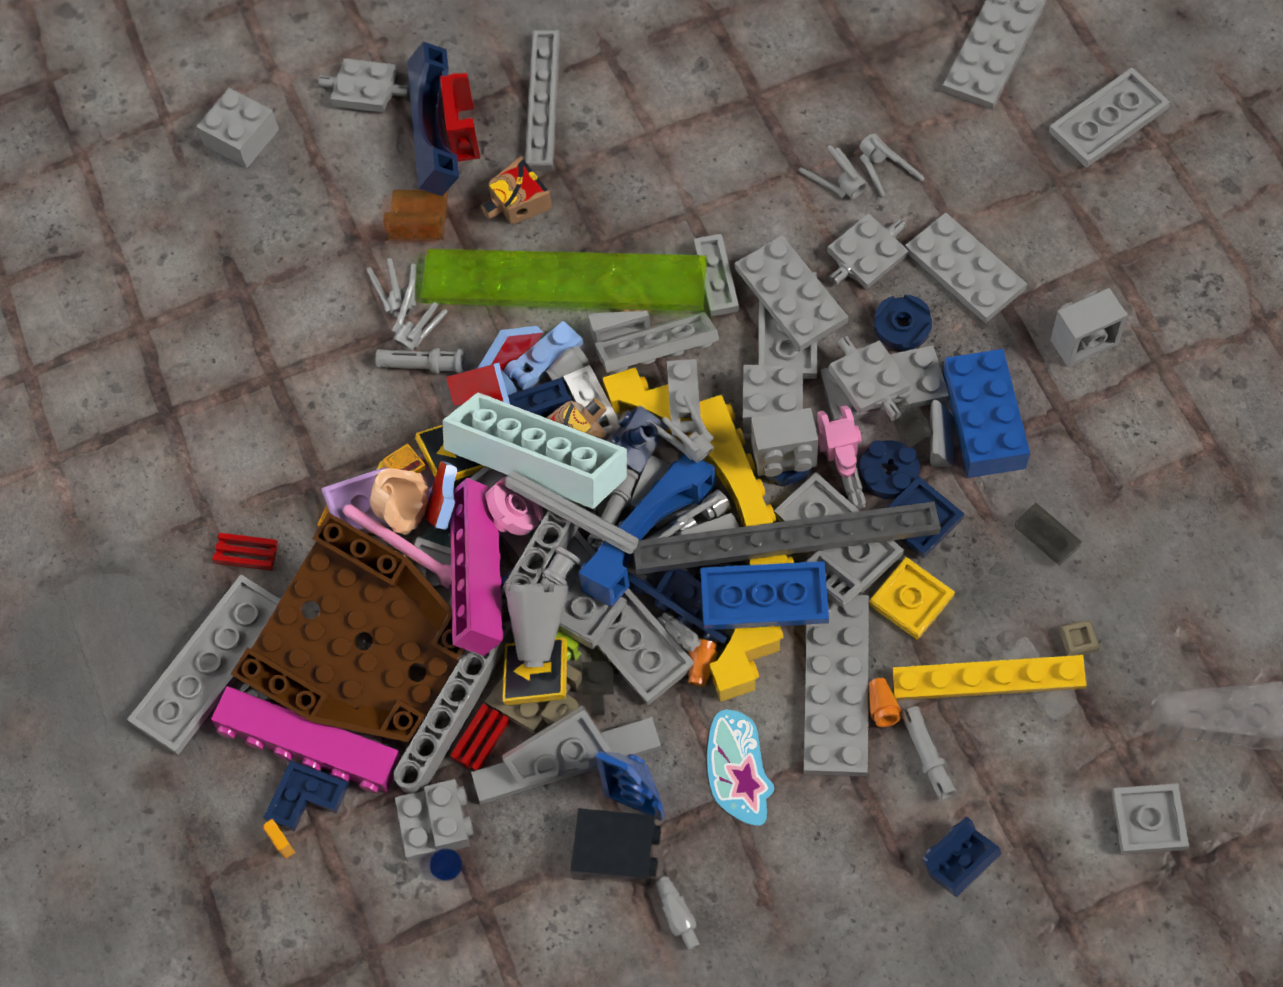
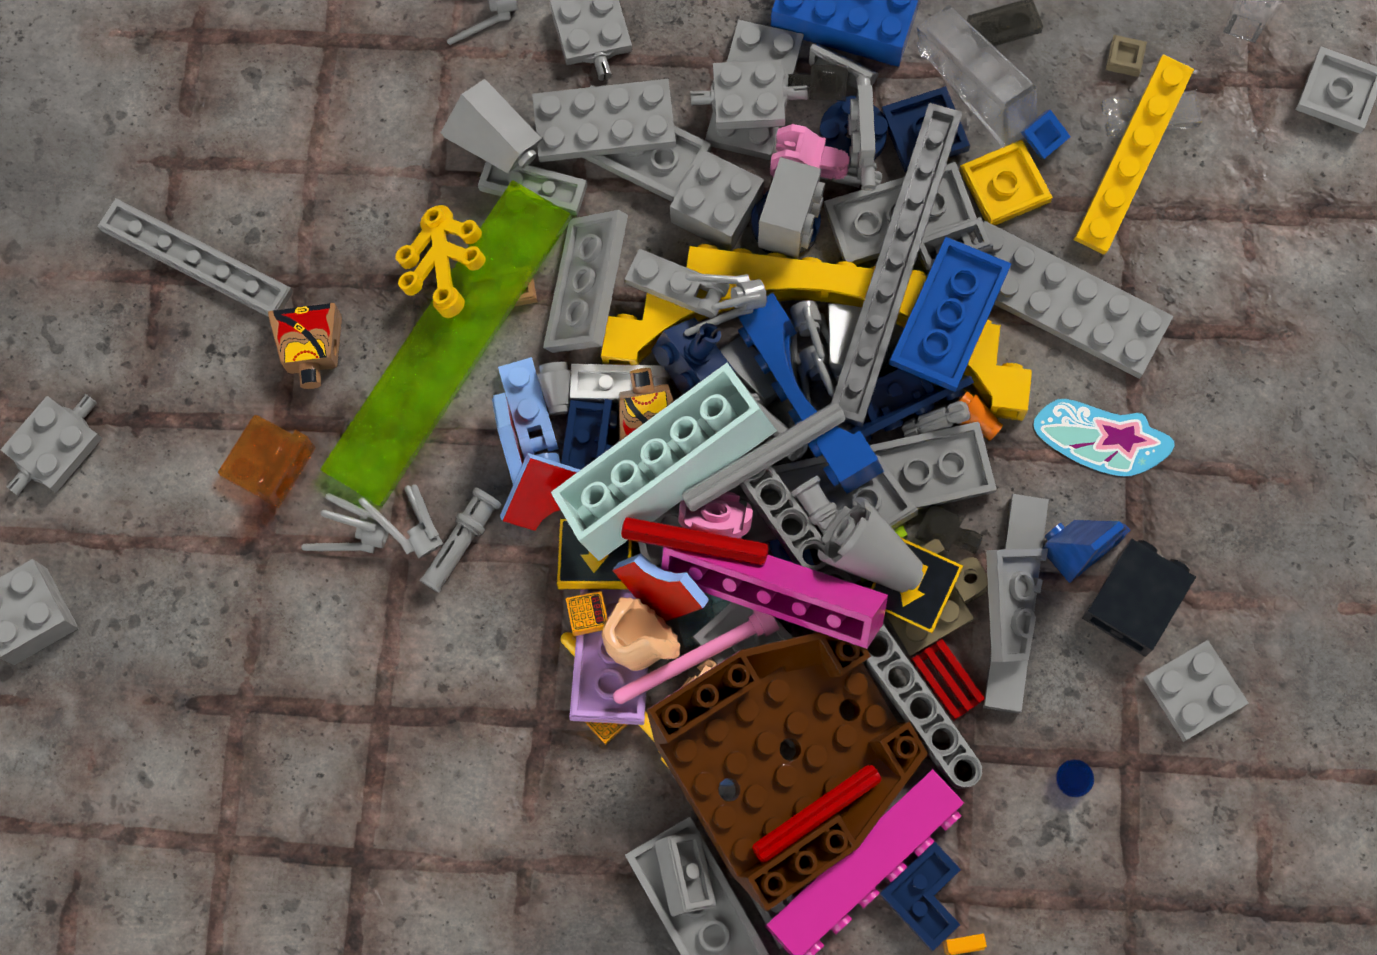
camera: 65 degrees left, 10 degrees up
red tile [212,532,279,571] -> none
light grey plate [395,779,474,861] -> none
dark blue arch [407,41,459,196] -> none
red panel [440,73,481,162] -> none
light grey slope [588,311,650,343] -> none
light grey piece [656,875,700,950] -> none
orange cone [868,678,901,727] -> none
dark blue plate [874,295,932,352] -> none
light grey pin [901,706,957,800] -> none
dark blue bracket [922,817,1002,898] -> none
none -> yellow plant [395,205,486,318]
none -> light grey slope [441,79,542,173]
none -> red axle [621,517,768,565]
none -> light grey slope [655,831,717,916]
none -> red axle [752,765,882,862]
none -> light grey plate [848,75,877,191]
none -> clear wedge [917,5,1037,148]
none -> blue plate [1021,110,1071,159]
none -> light grey plate [1143,640,1249,742]

